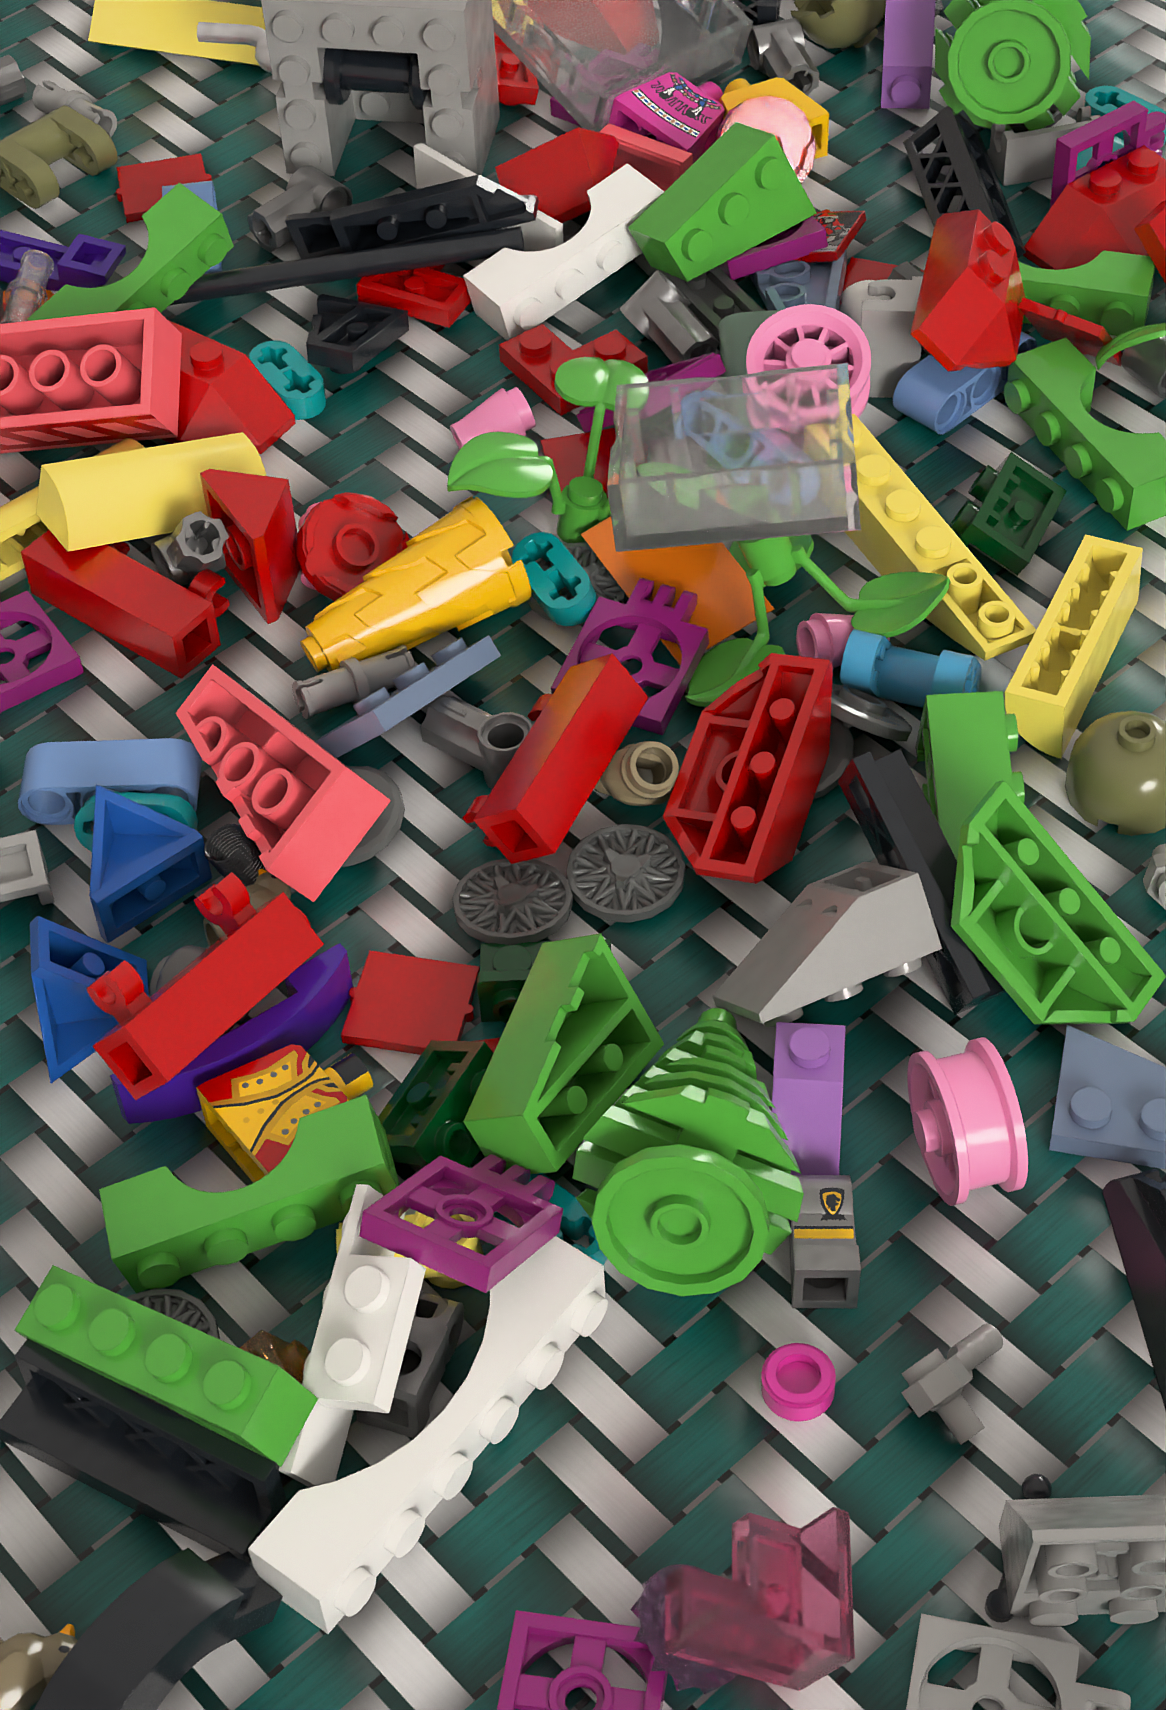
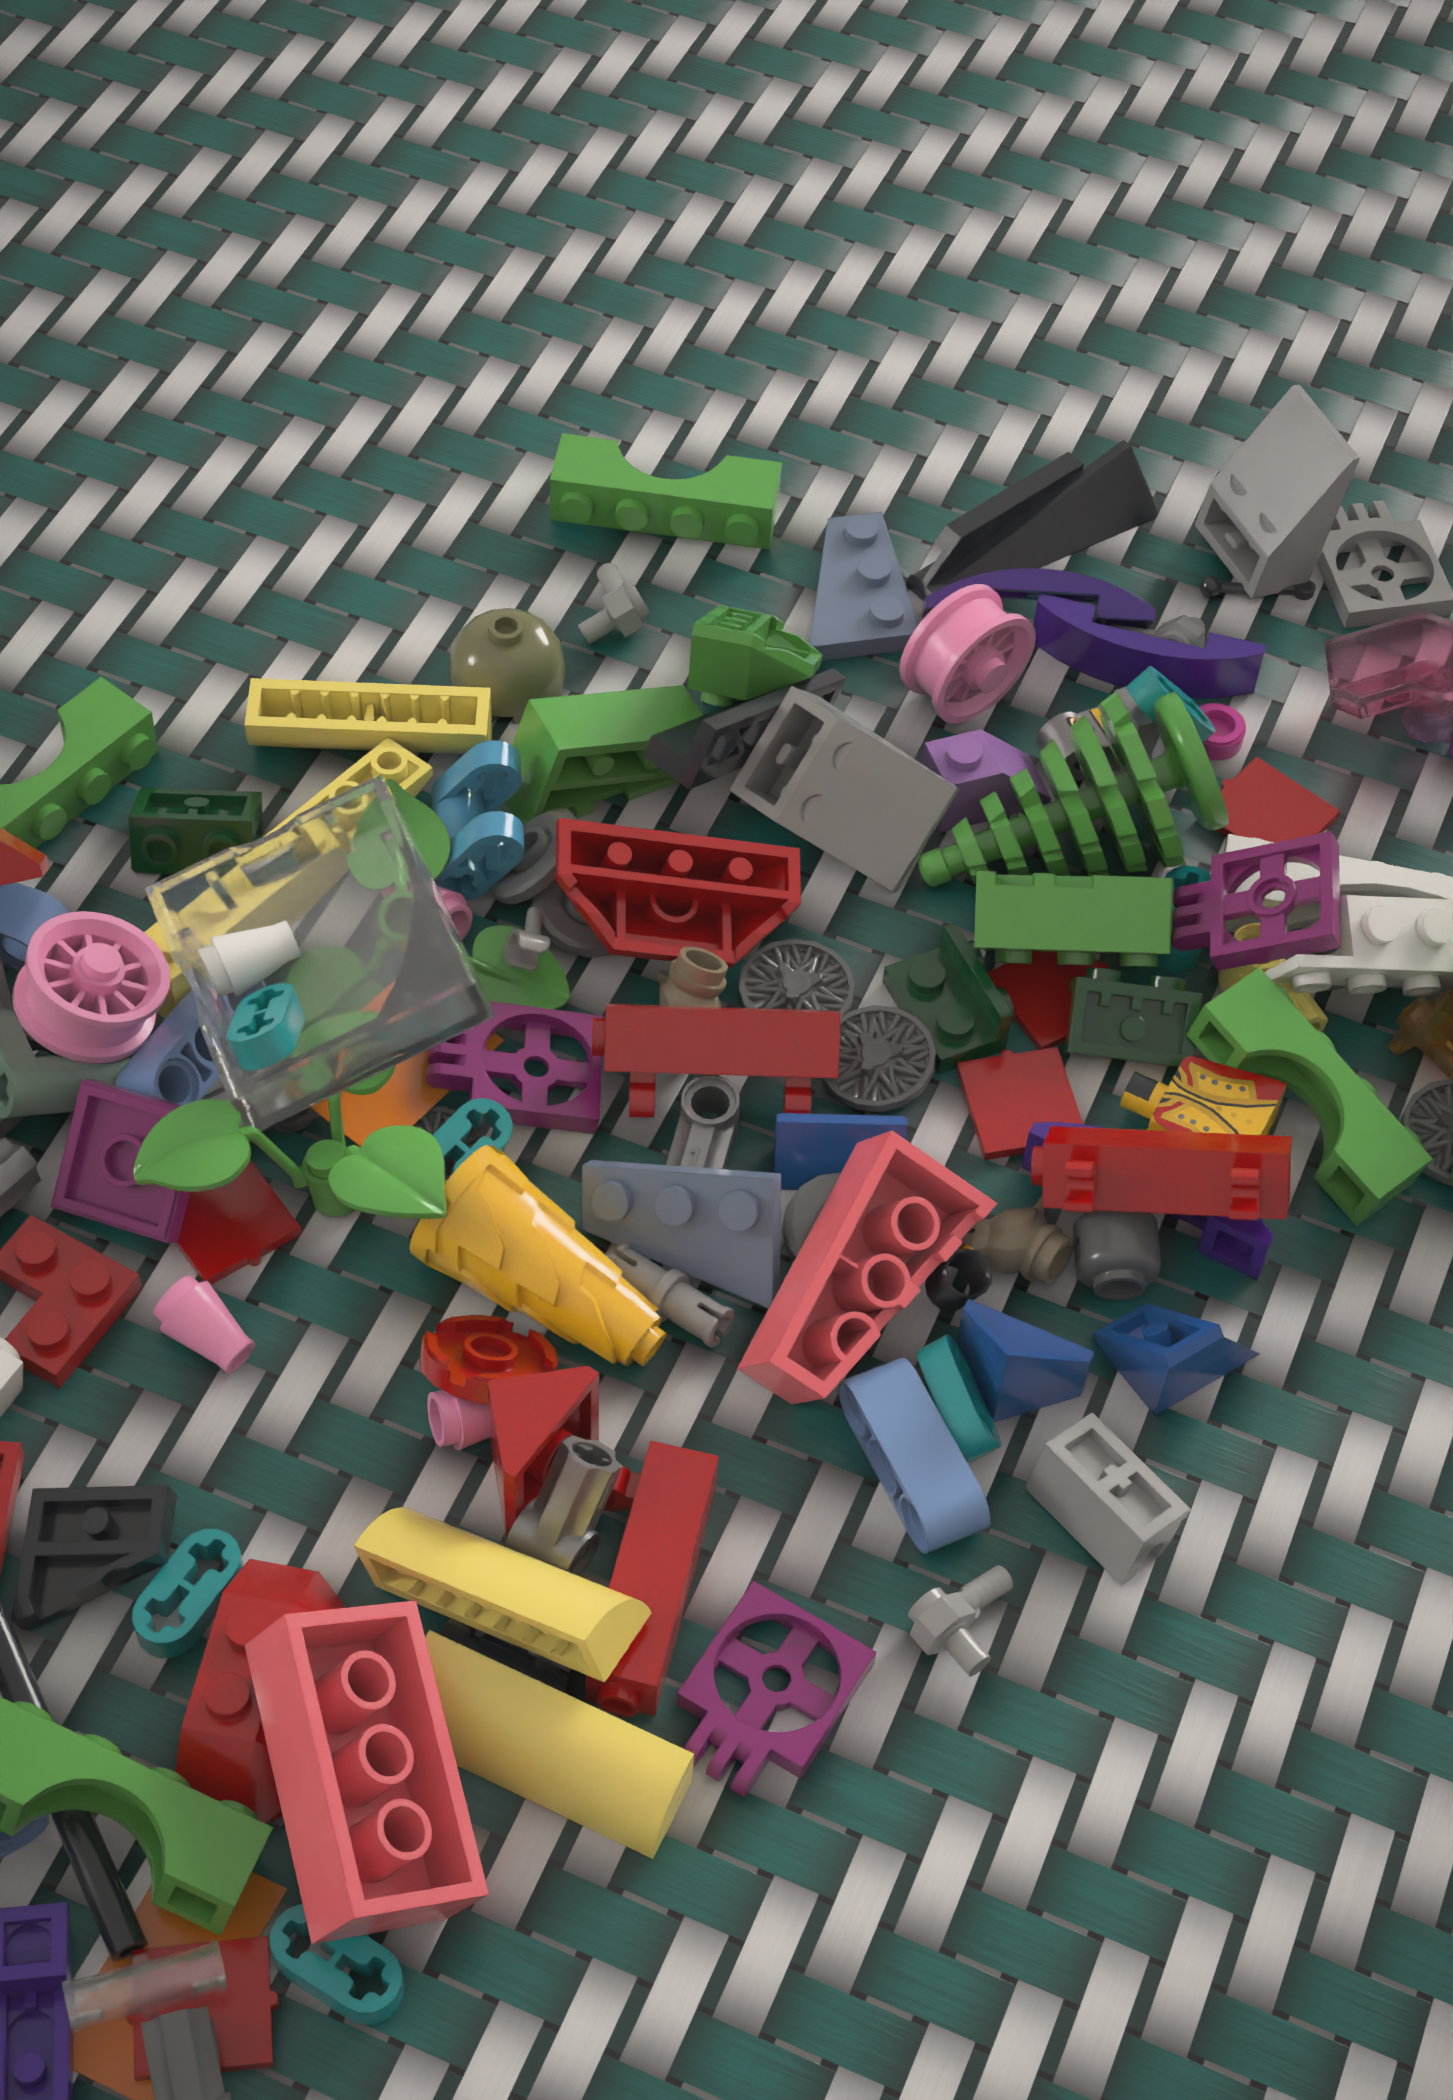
camera: 120 degrees left, 5 degrees up
none -> white cone [197,920,301,998]
none -> teal beam [227,983,305,1071]
none -> light grey hand [503,907,551,972]
none -> blue slope [773,1113,908,1190]
none -> dark purple slope [921,568,1156,629]
none -> dark purple slope [1033,593,1266,699]
none -> teal beam [1127,666,1216,743]
none -> red piece [1216,757,1340,843]

